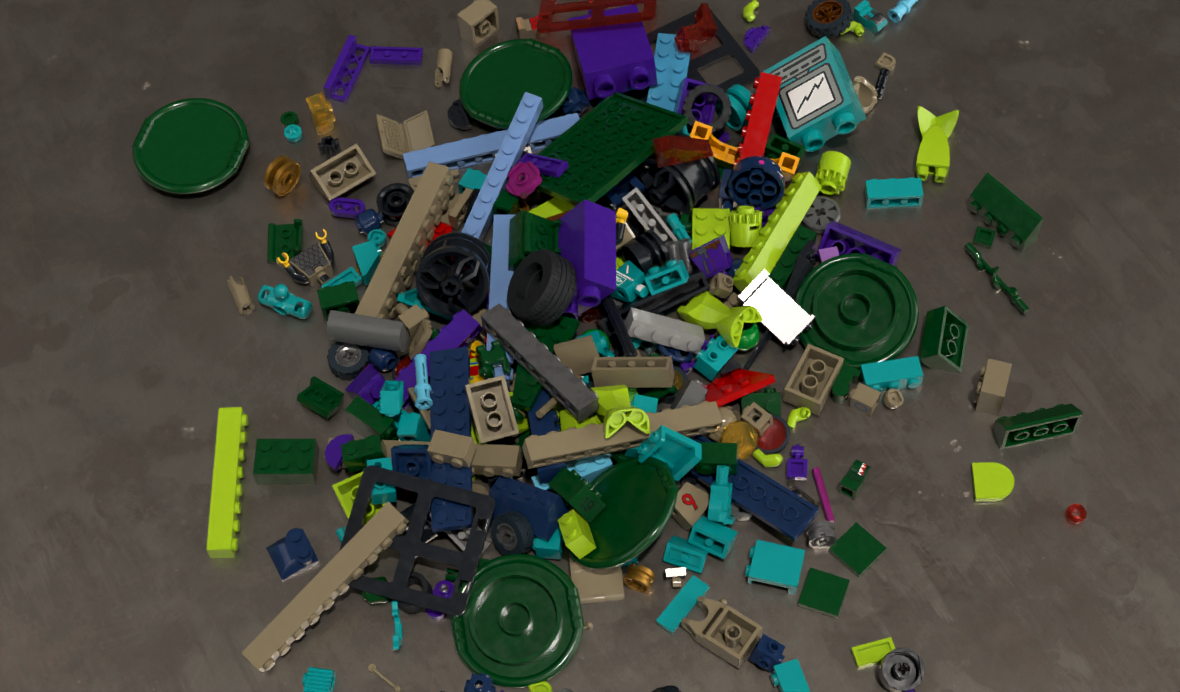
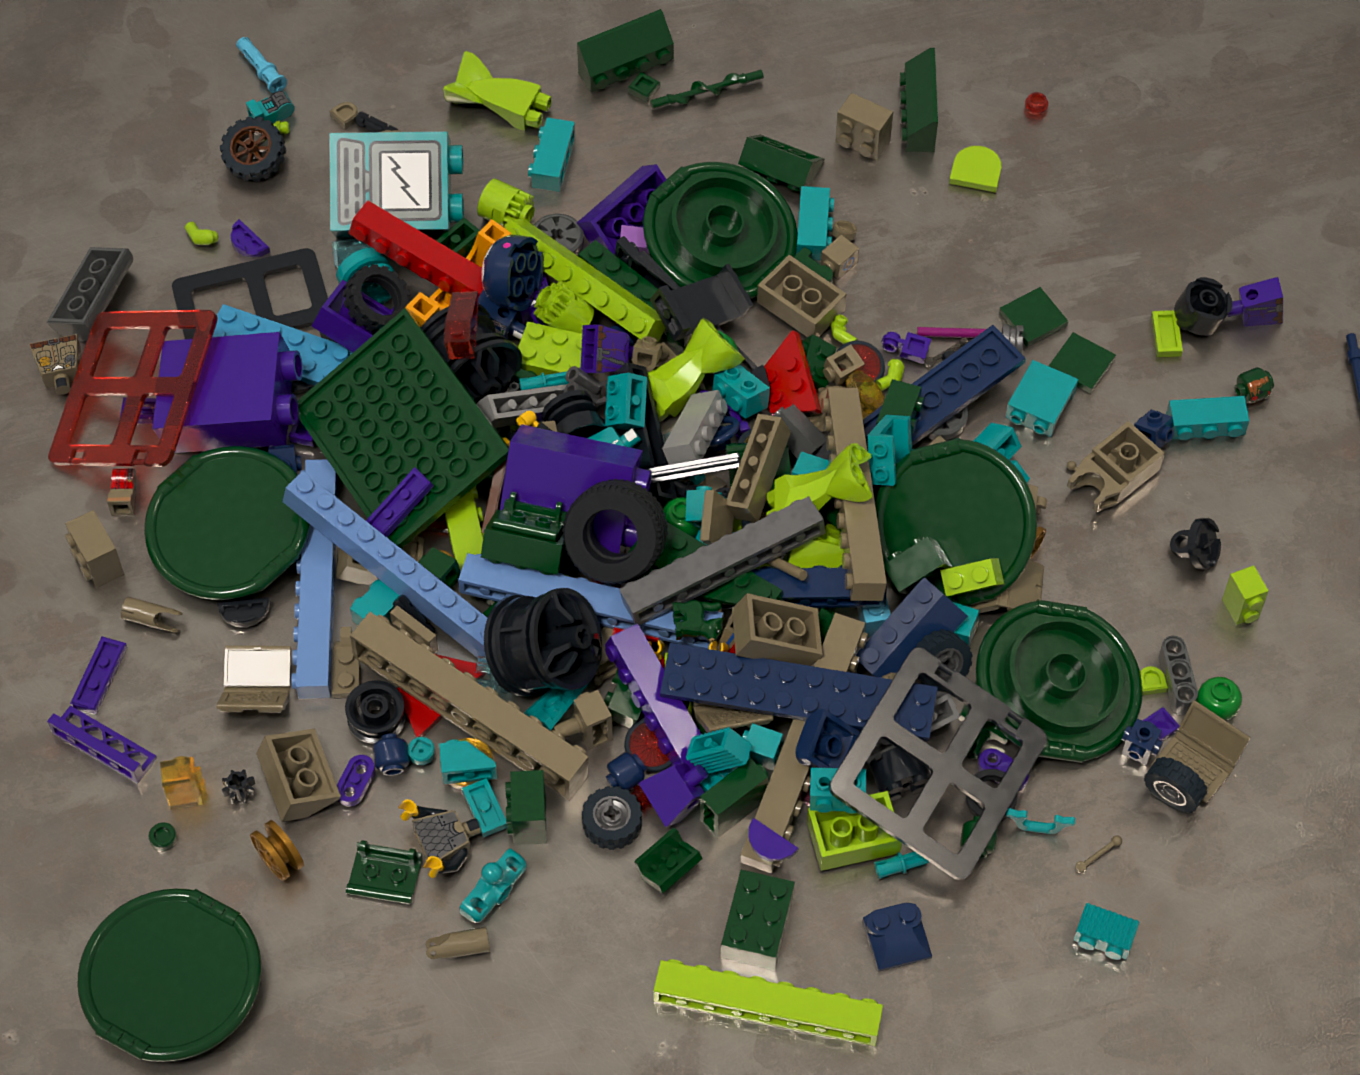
camera: 80 degrees left, 0 degrees up
dark tan brick [241,502,409,672] -> none
teal tile [284,124,303,142] -> none
dark grey brick [327,310,412,353] -> none
dark green brick [341,434,387,473] -> none
dark tan tile [408,319,433,360] -> none
medium azure pin [414,354,433,410] -> none
dark tan brick [427,429,477,468] -> none
magenta plate [506,161,542,199] -> none
teal tile [656,575,710,635] -> none
clear red arch [674,3,718,53] -> none
teal piece [708,465,735,525] -> none
dark green leg [838,459,871,500] -> none

